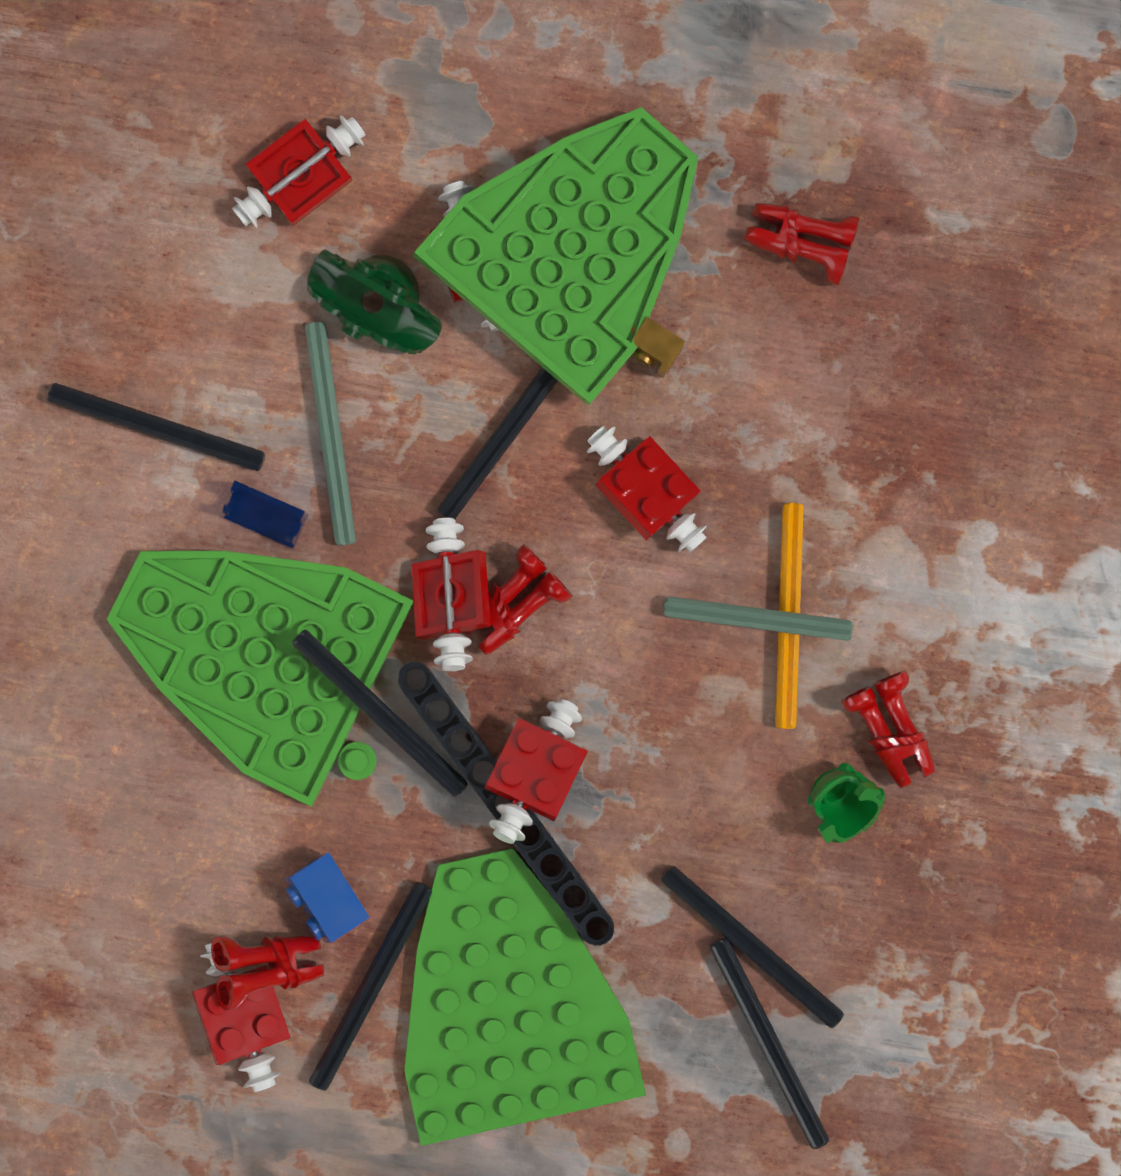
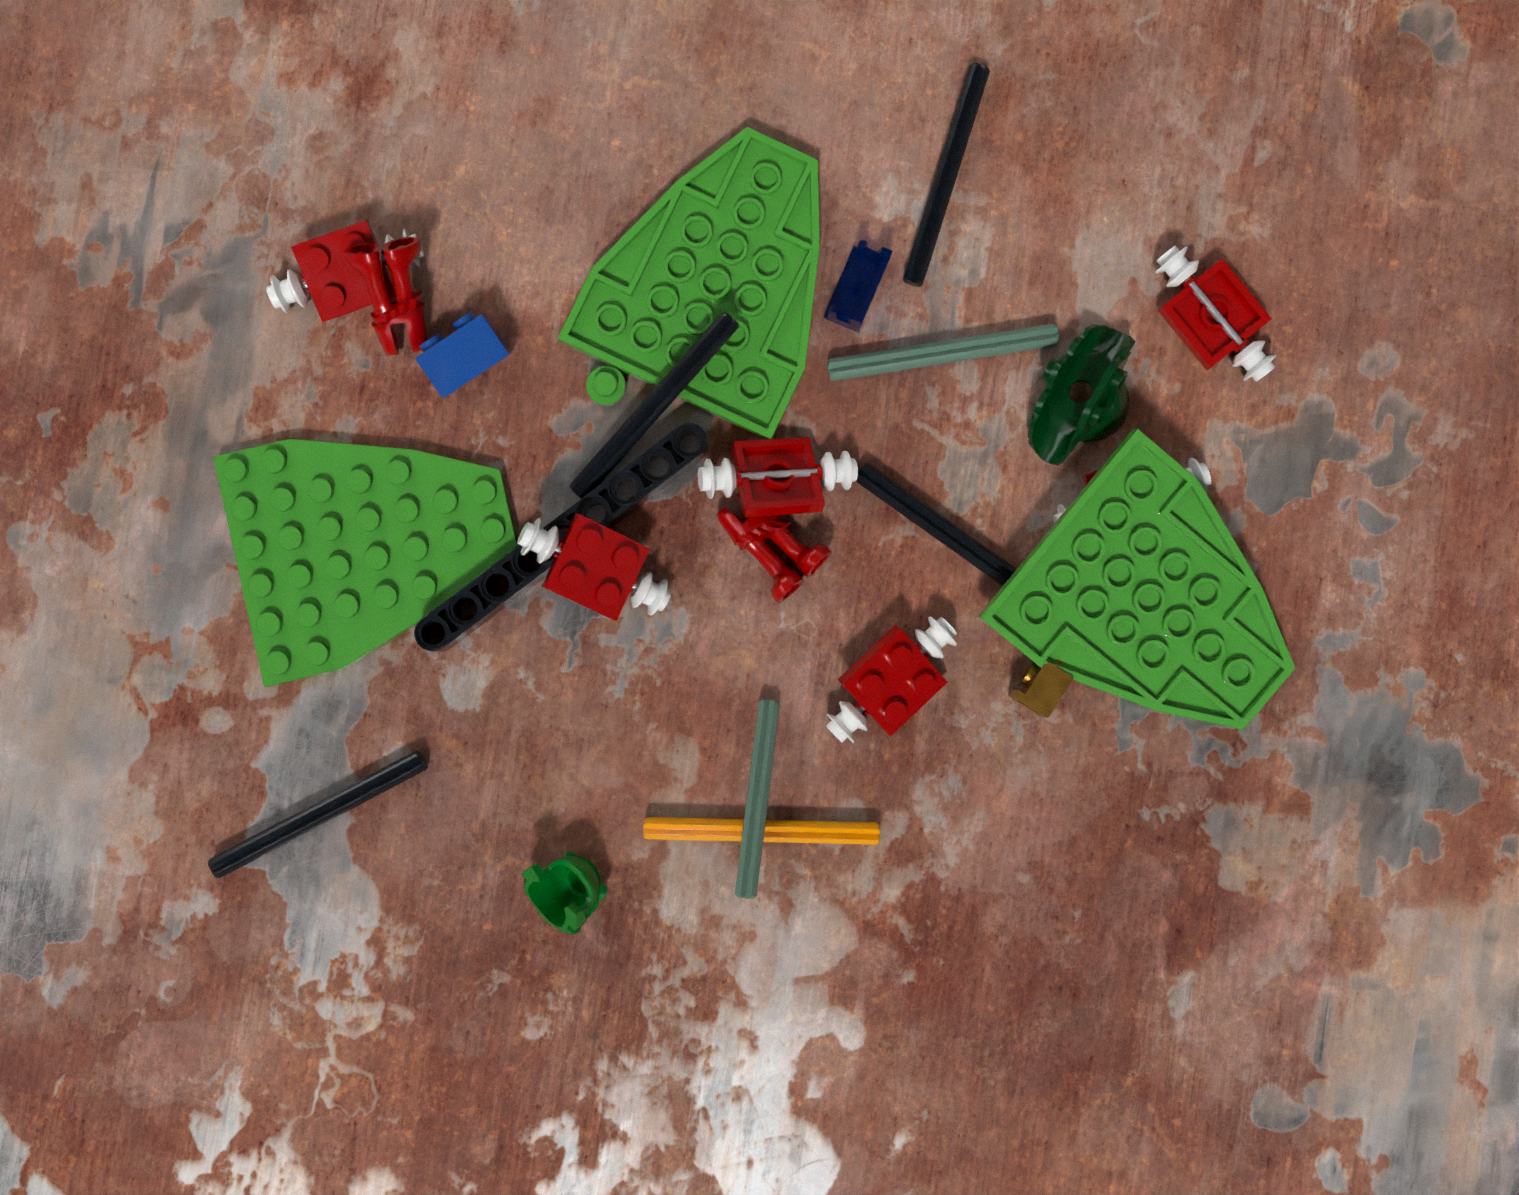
camera: 85 degrees right, 0 degrees up
black axle [309,881,432,1091] -> none
black axle [661,866,844,1028] -> none
red piece [744,203,860,286] -> none
red piece [840,670,935,789] -> none

